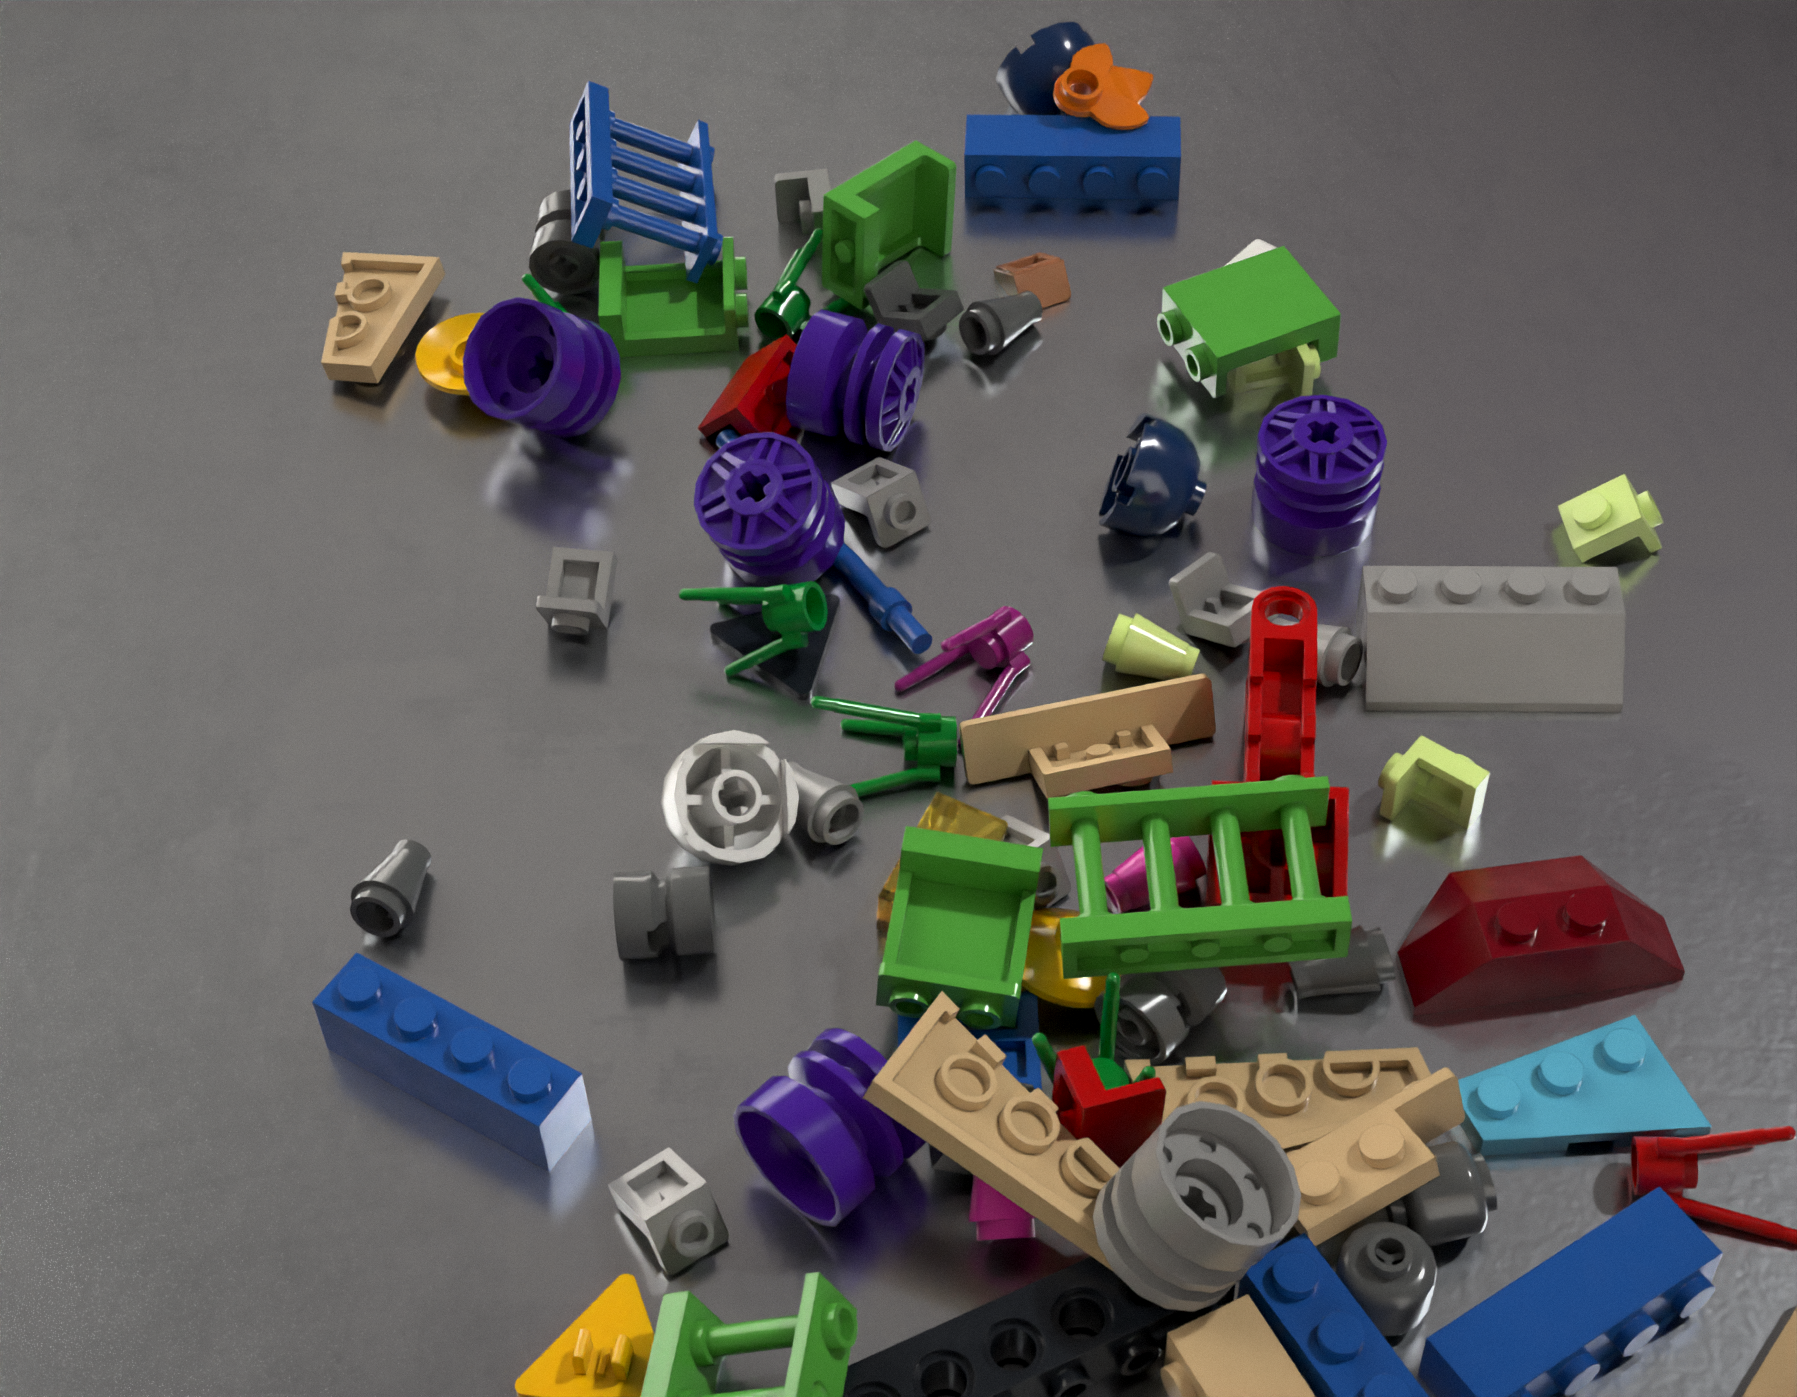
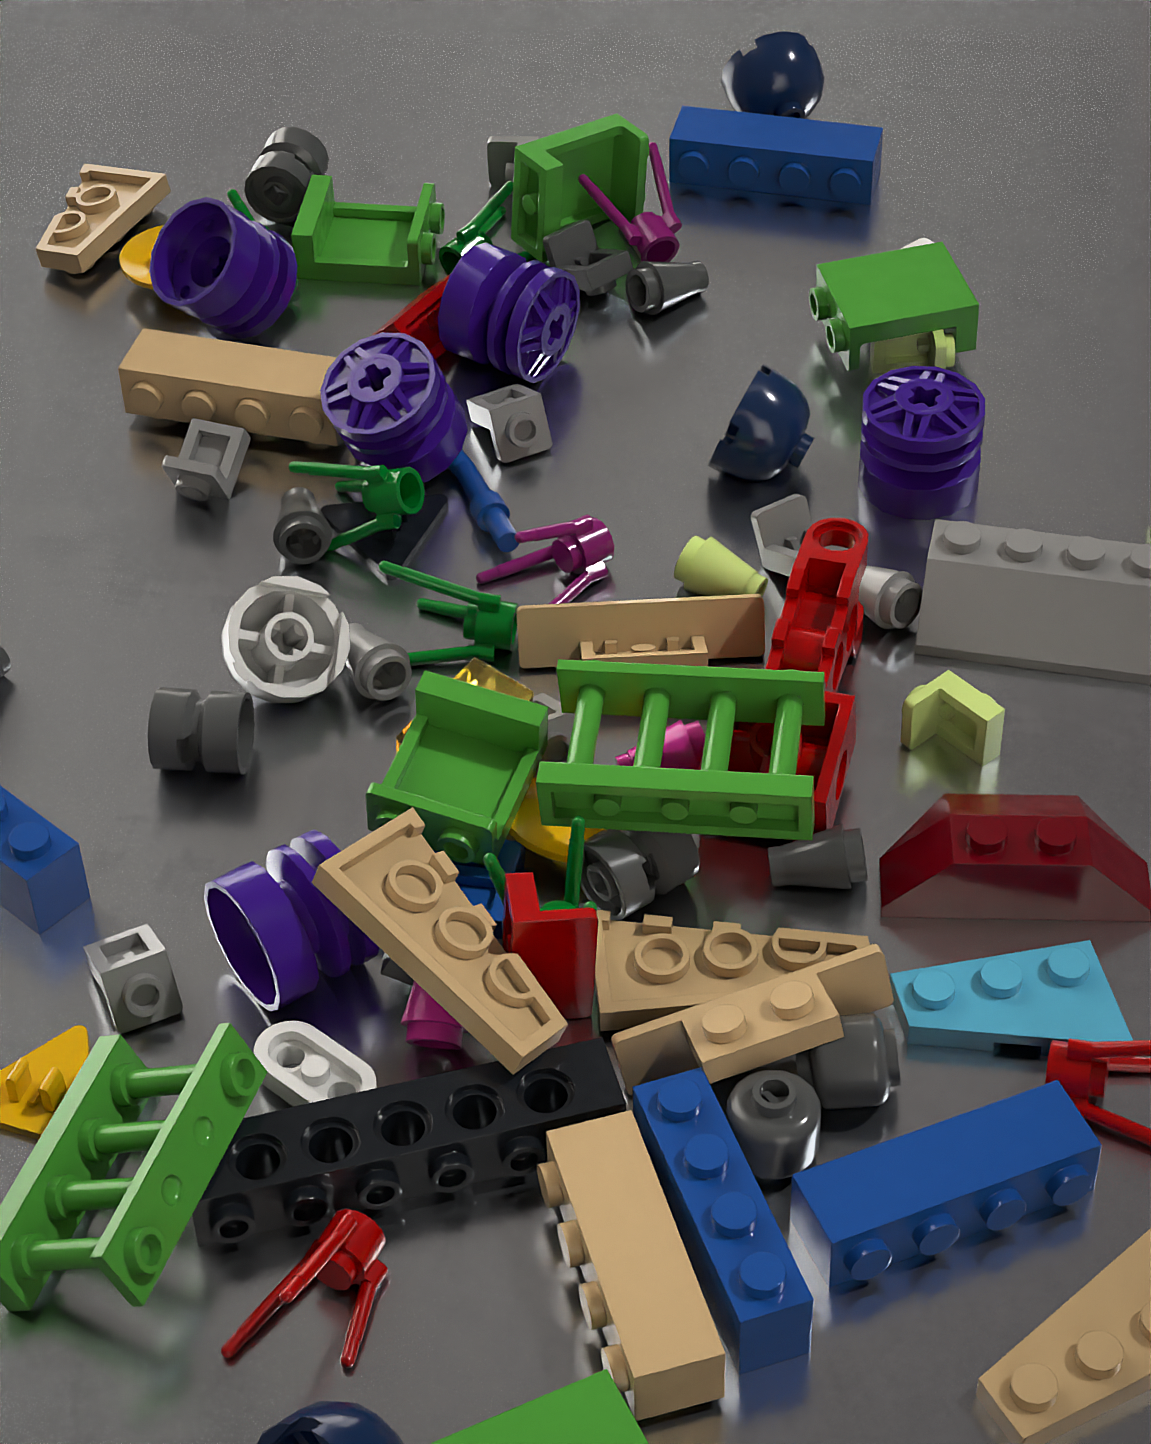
camera: 10 degrees right, 5 degrees down
blue fence [569,81,723,283] -> none
nougat slope [993,252,1071,308] -> none
orange plate [1053,43,1153,130] -> none
light grey wheel [1093,1101,1301,1312] -> none
none -> tan brick [118,328,341,446]
none -> white plate [254,1021,377,1107]
none -> dark grey cone [273,487,332,564]
none -> magenta plant [578,142,682,262]

